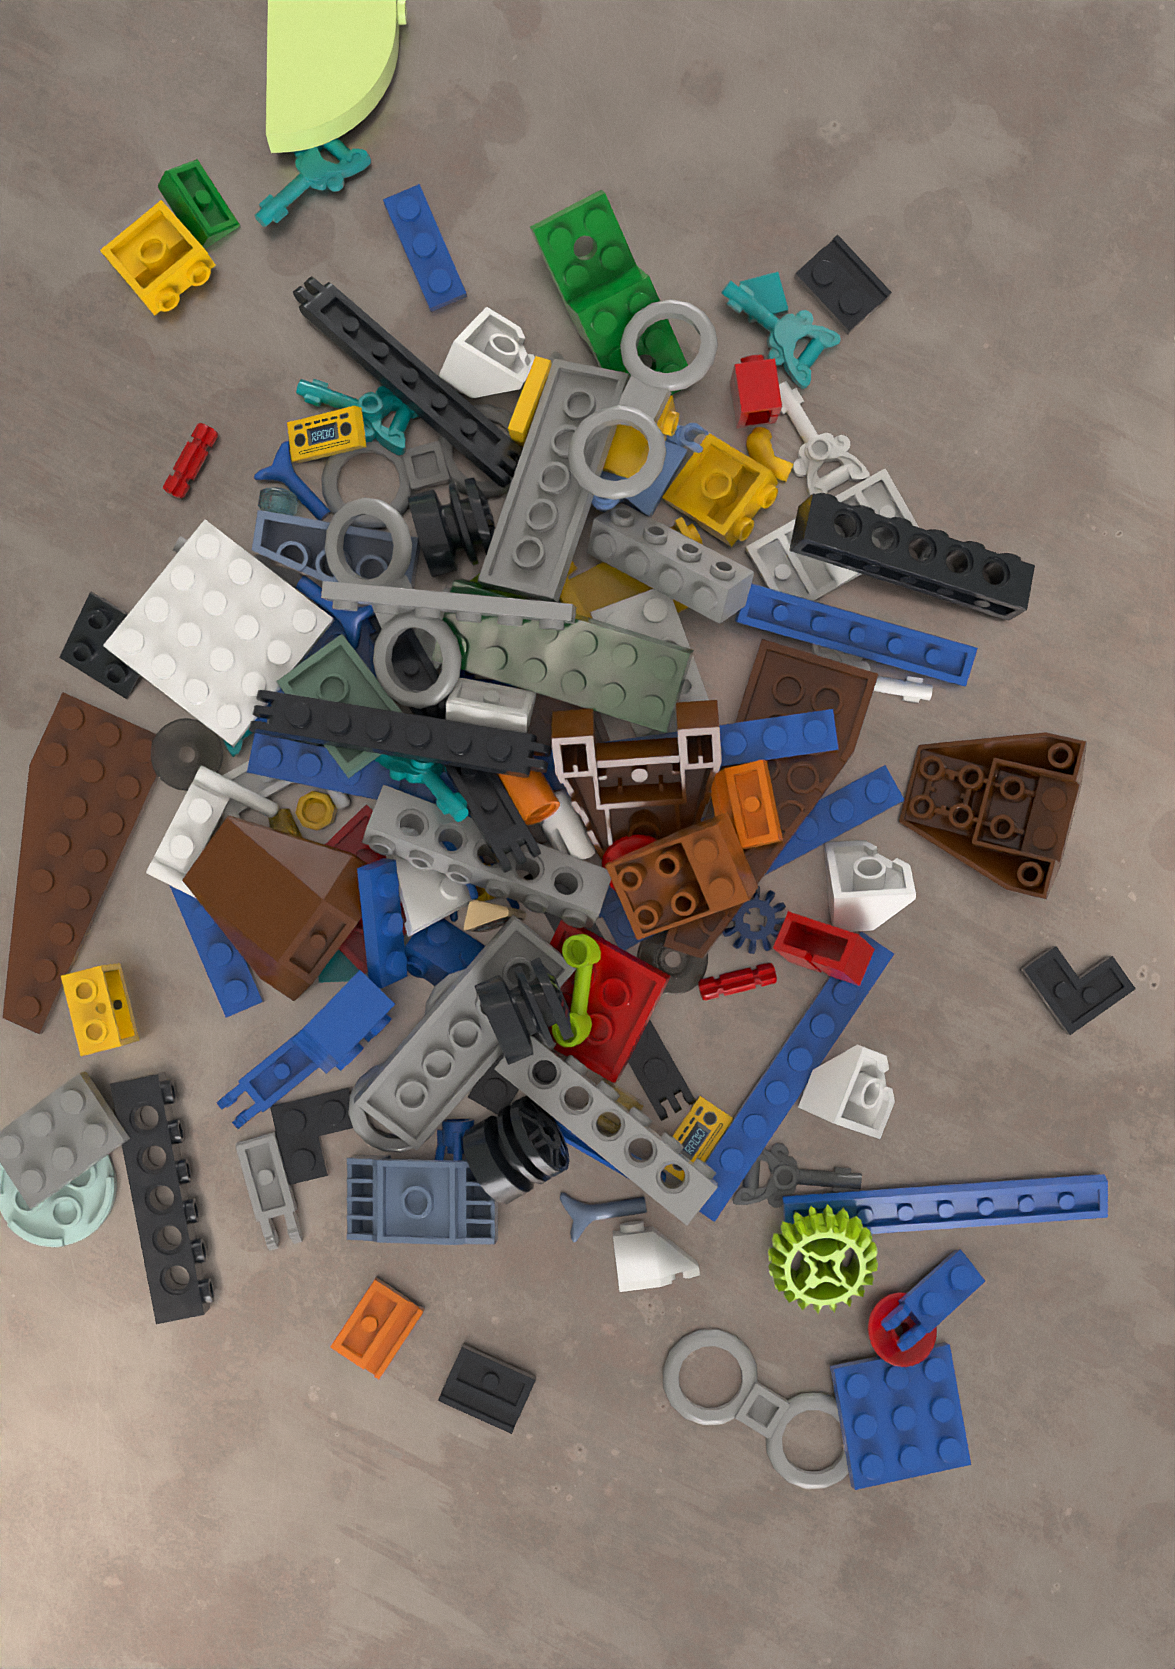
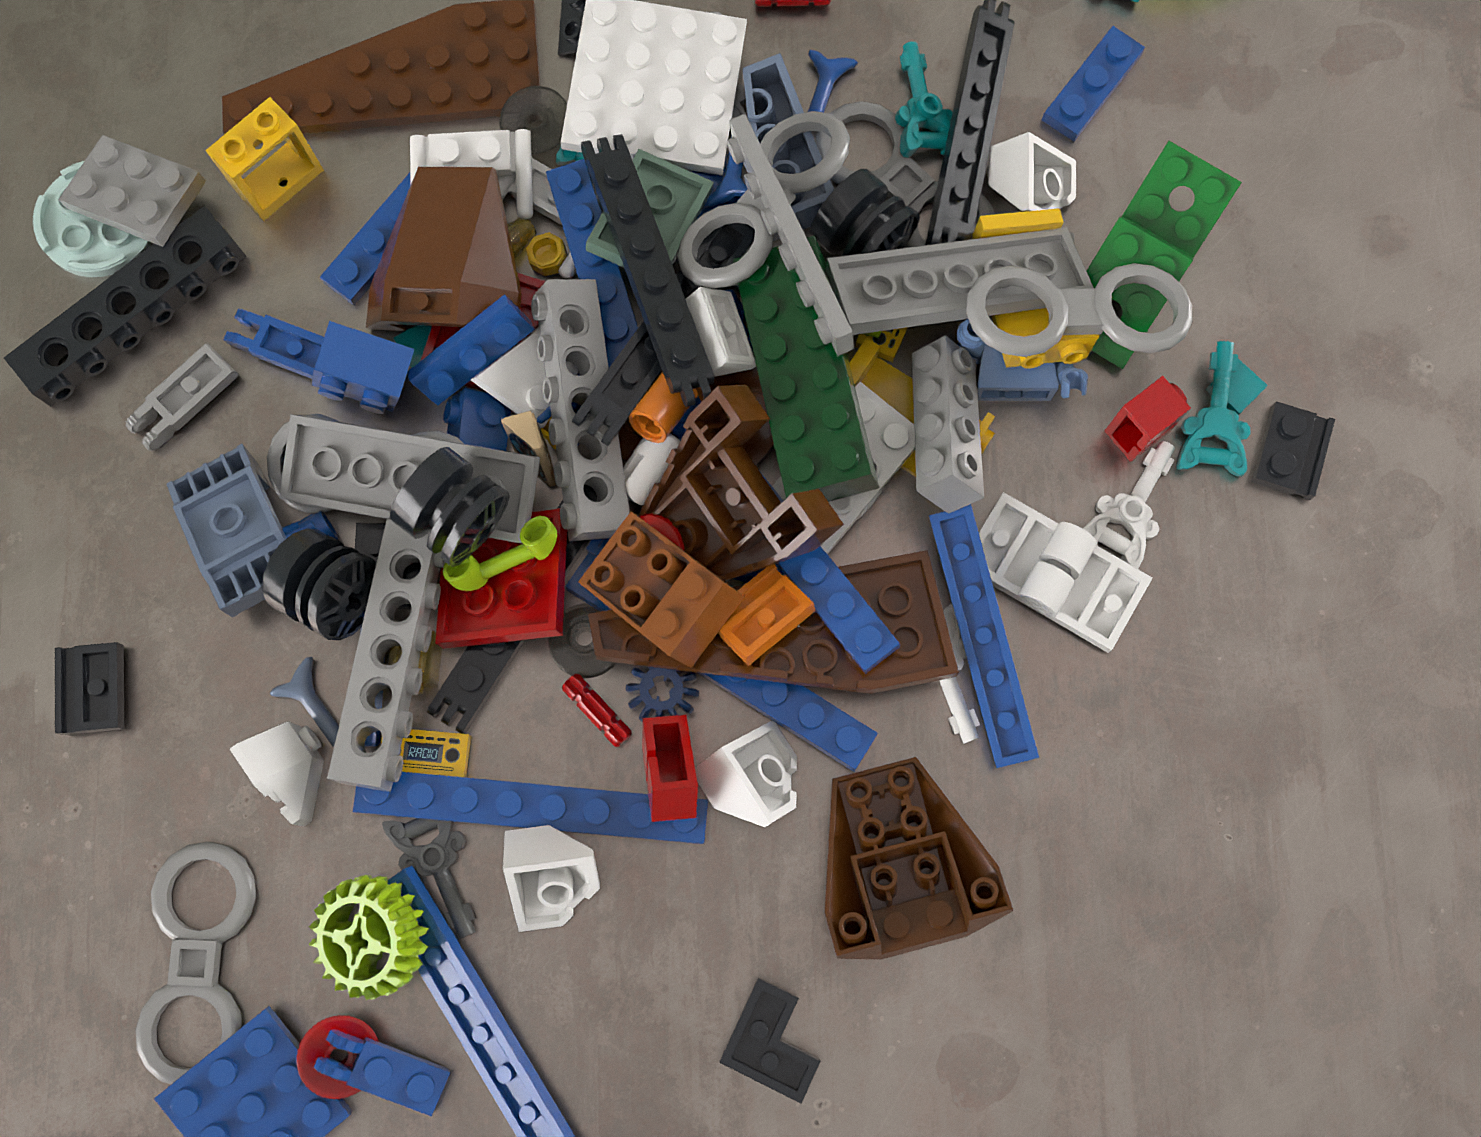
camera: 65 degrees right, 10 degrees down
clear light blue tile [258,487,299,516] -> none
black plate [270,1087,353,1185] -> none
yellow tile [287,406,367,463] -> none
orange plate [330,1277,425,1380] -> none
teal piece [375,754,469,822] -> none
yellow plate [662,433,778,547] -> none
yellow arm [746,427,794,482] -> none
black brick [789,493,1035,621] -> none

